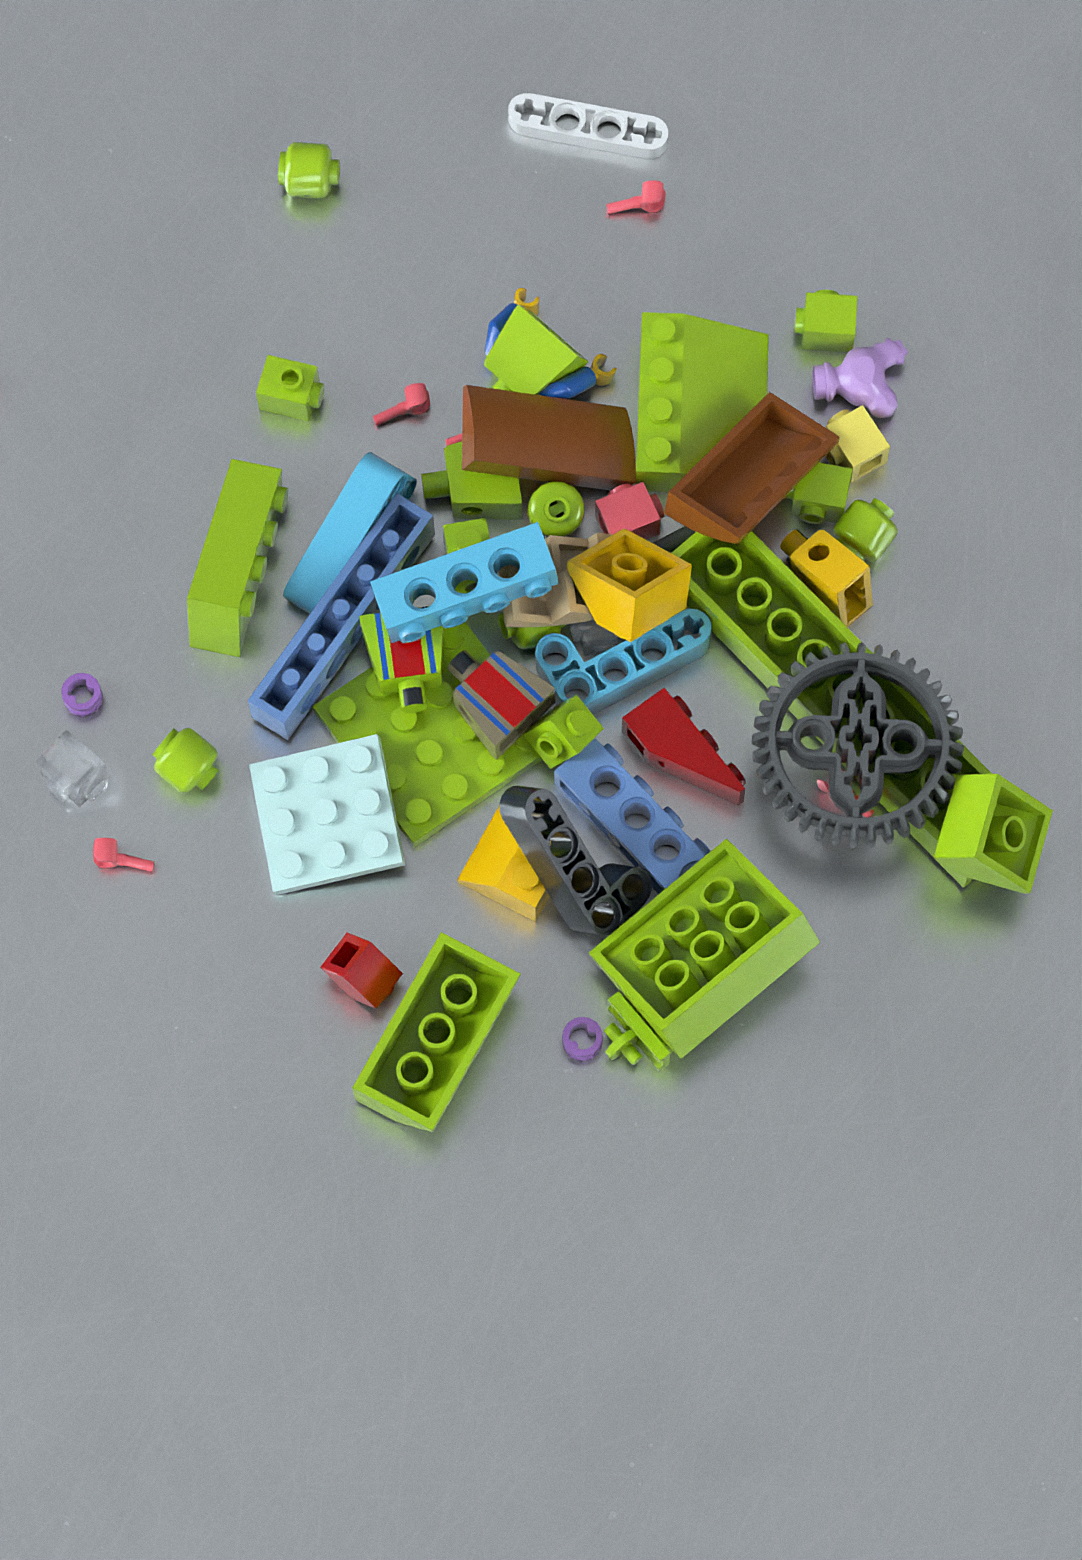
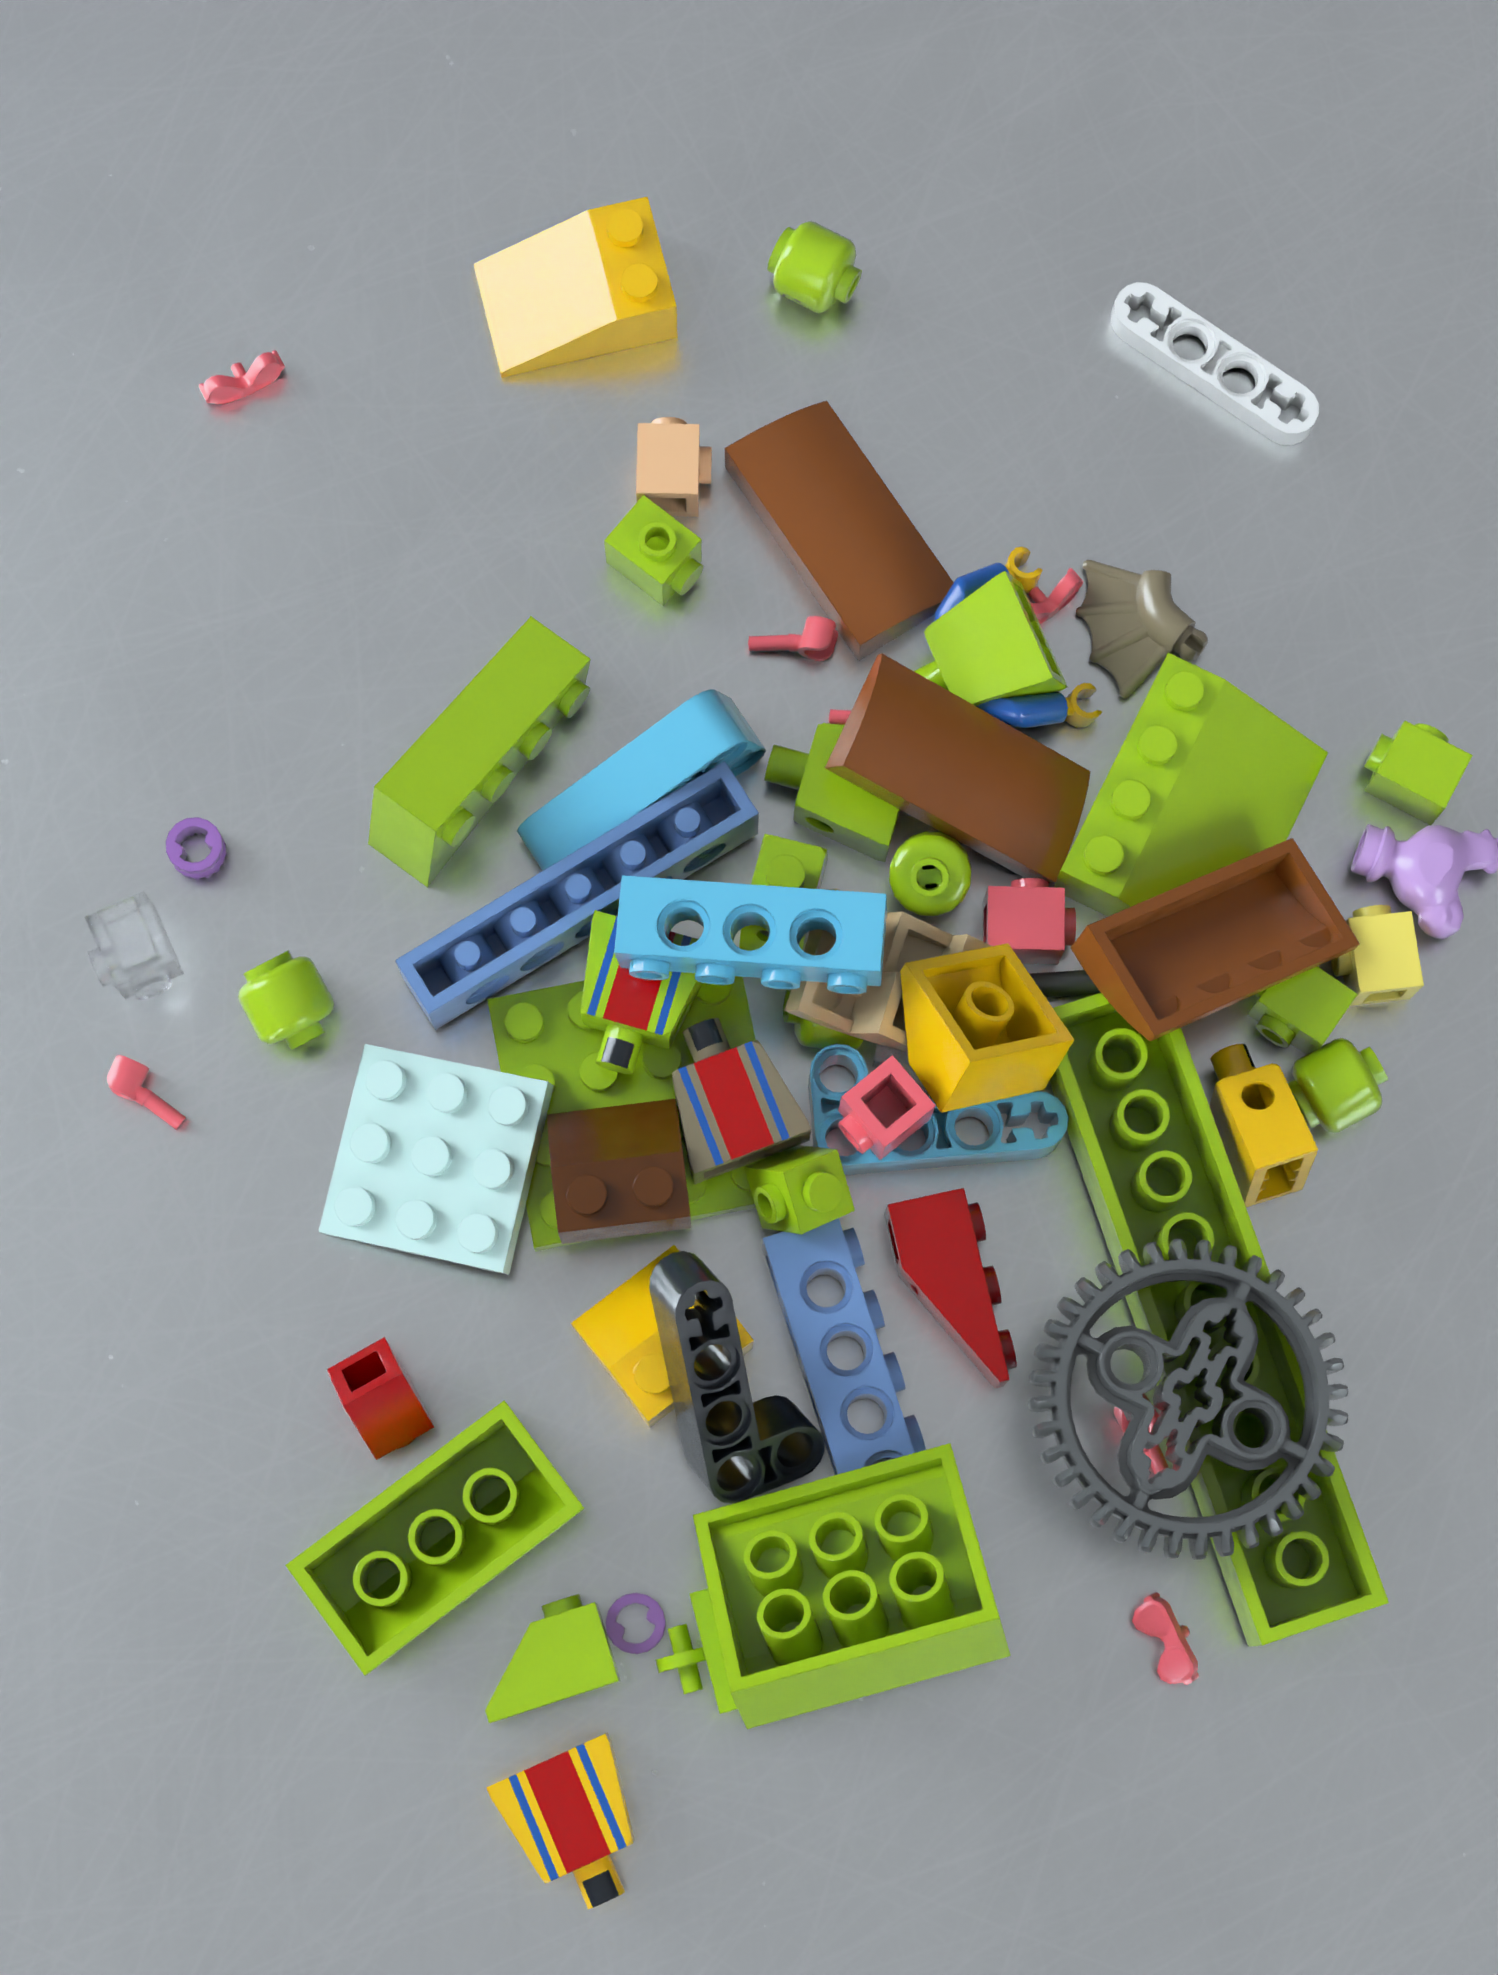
camera: 20 degrees right, 5 degrees up
coral hand [606,180,666,214] -> none
lime slope [934,774,1053,893] -> none
none -> slope [474,196,678,378]
none -> lime slope [485,1594,621,1723]
none -> torso [486,1732,635,1909]
none -> reddish brown slope [547,1099,691,1244]
none -> light nougat brick [636,417,712,517]
none -> dark orange slope [725,400,954,661]
none -> coral brick [838,1055,936,1160]
none -> coral piece [1028,568,1084,624]
none -> dark tan arm [1076,560,1208,698]
none -> coral piece [1132,1592,1199,1685]

